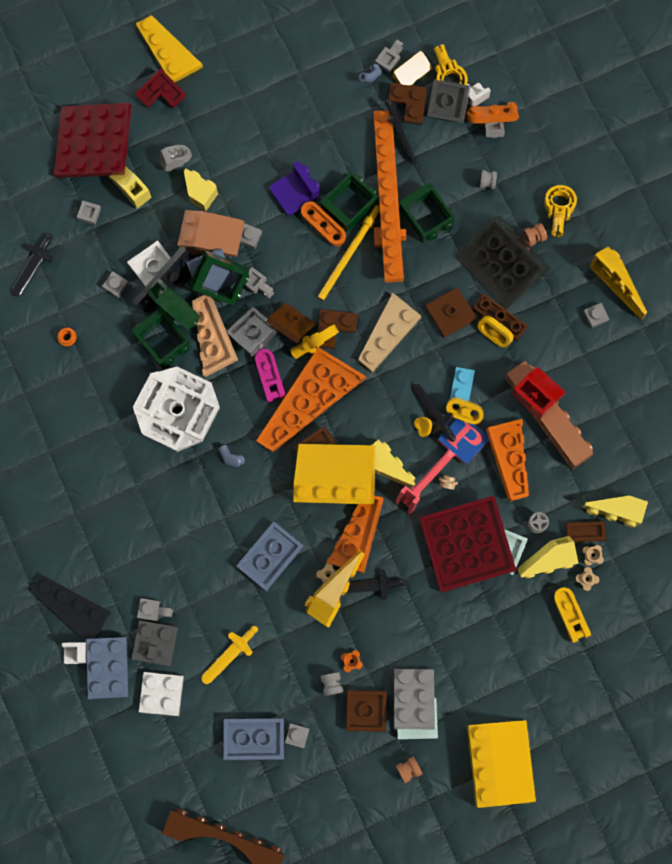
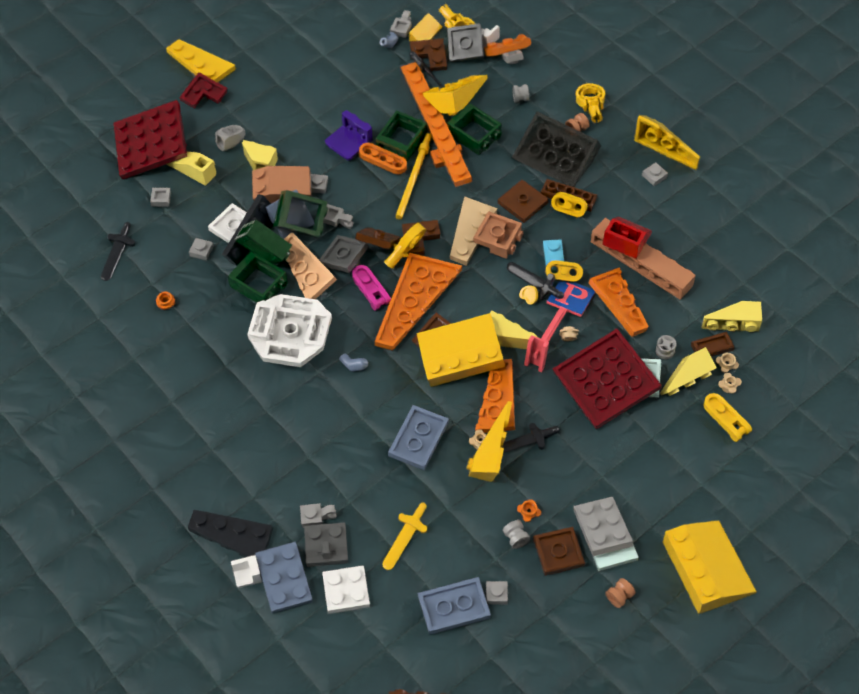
camera: 15 degrees left, 20 degrees down
none -> yellow wedge [423,75,488,116]
none -> nougat plate [473,211,523,259]

